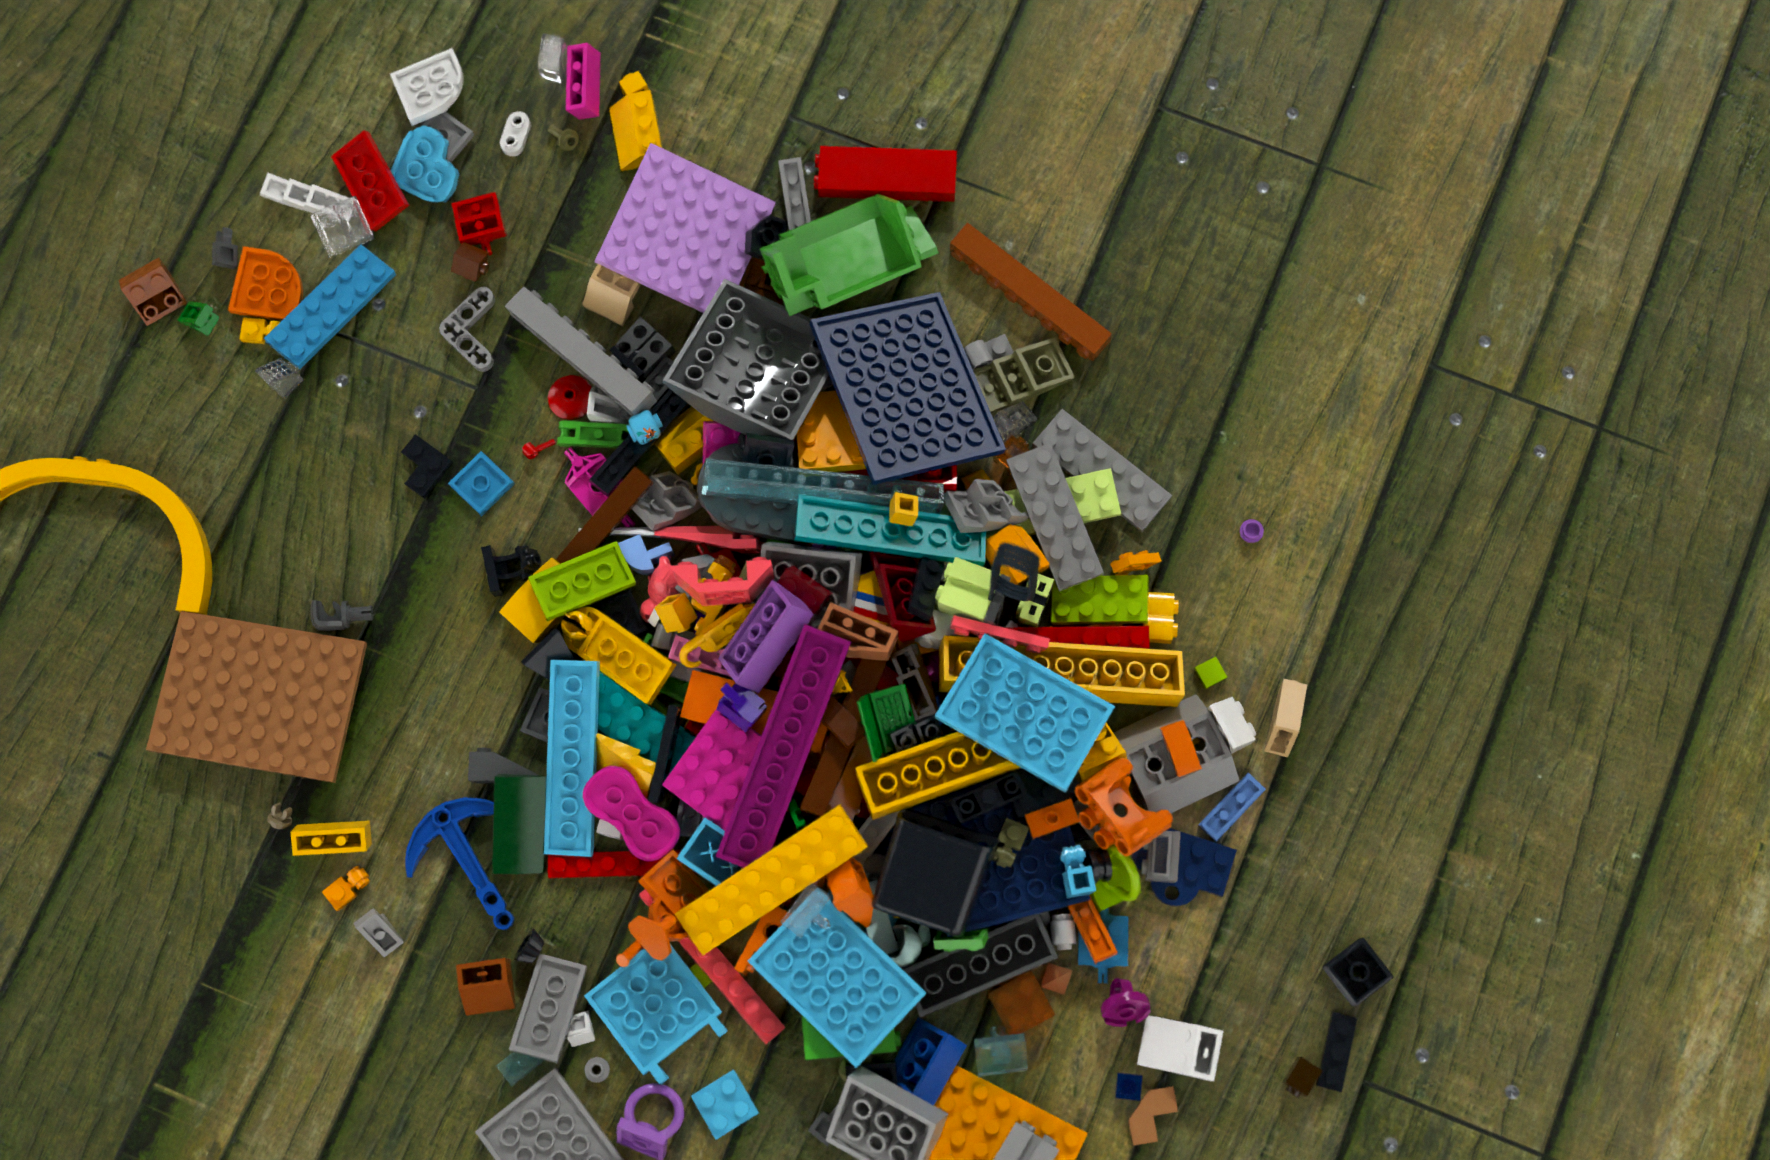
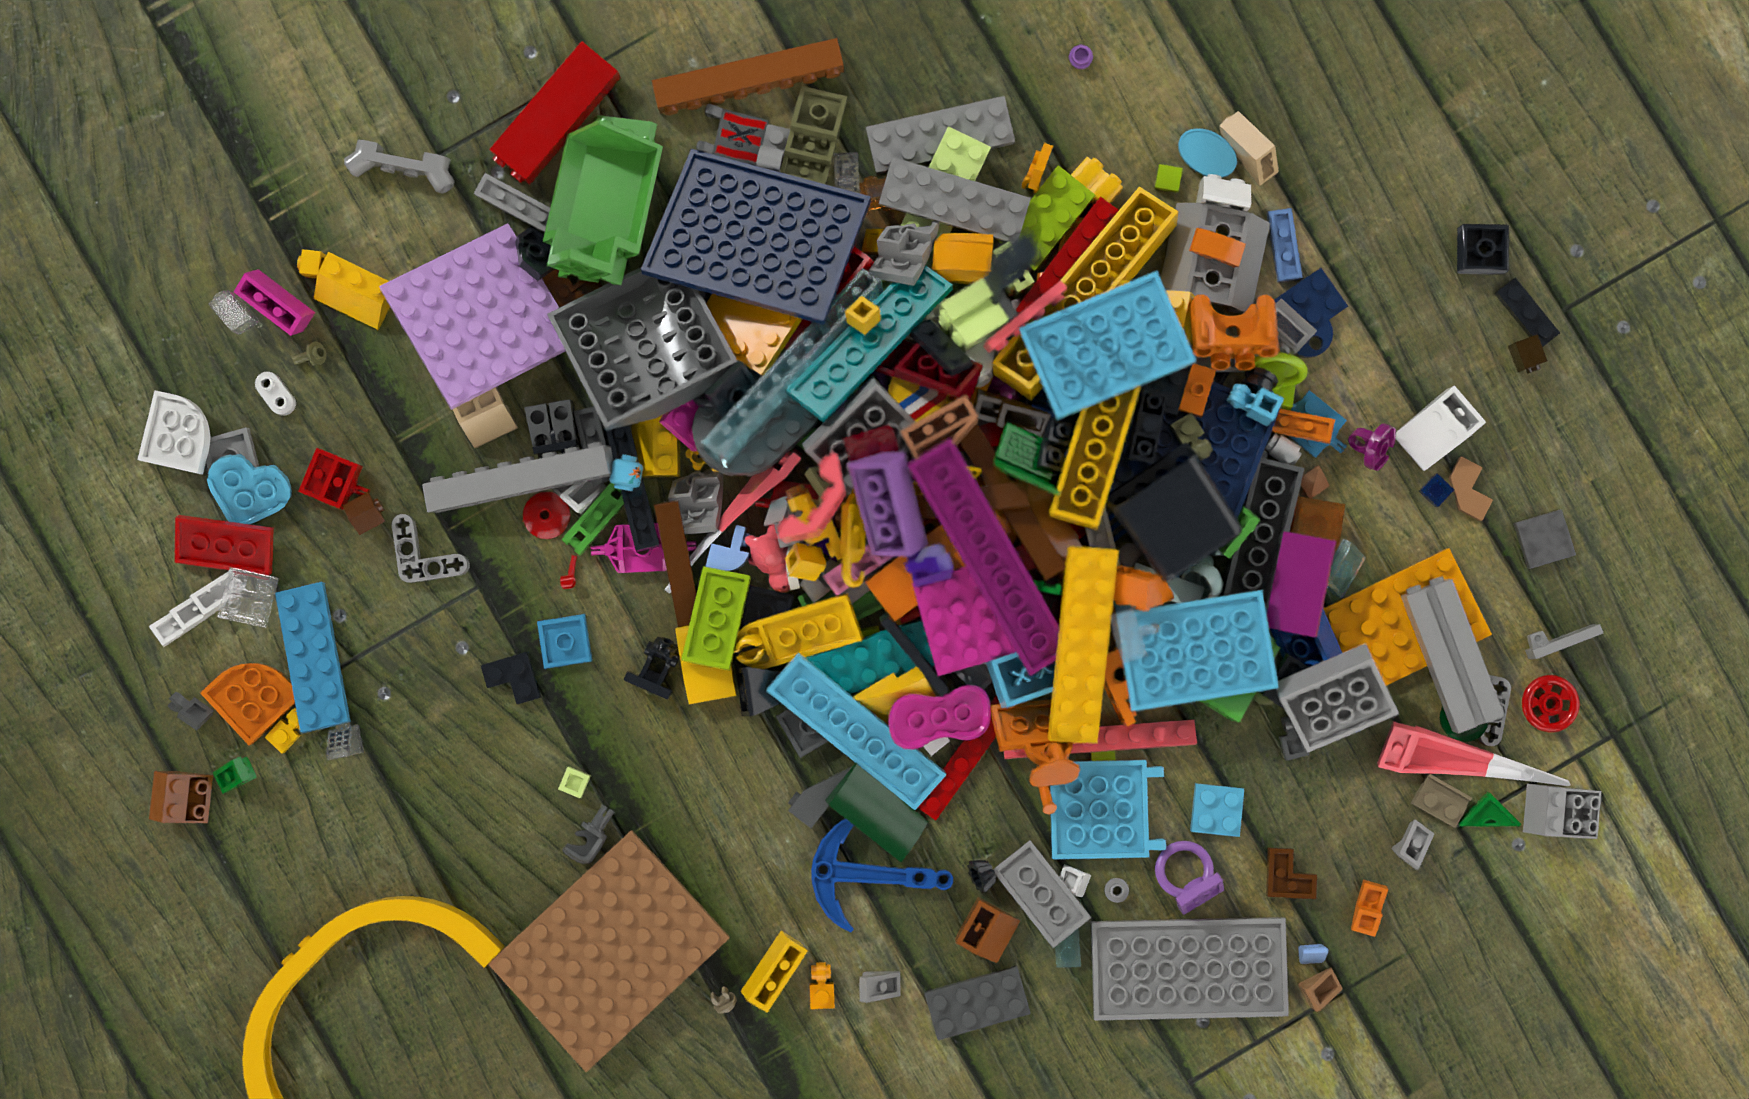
camera: 55 degrees left, 10 degrees up
none -> light grey plate [344,140,454,193]
none -> yellowish green plate [558,766,591,798]
none -> flag [696,104,769,166]
none -> dark grey plate [924,965,1031,1040]
none -> medium azure piece [1178,129,1237,178]
none -> magenta slope [1266,531,1336,637]

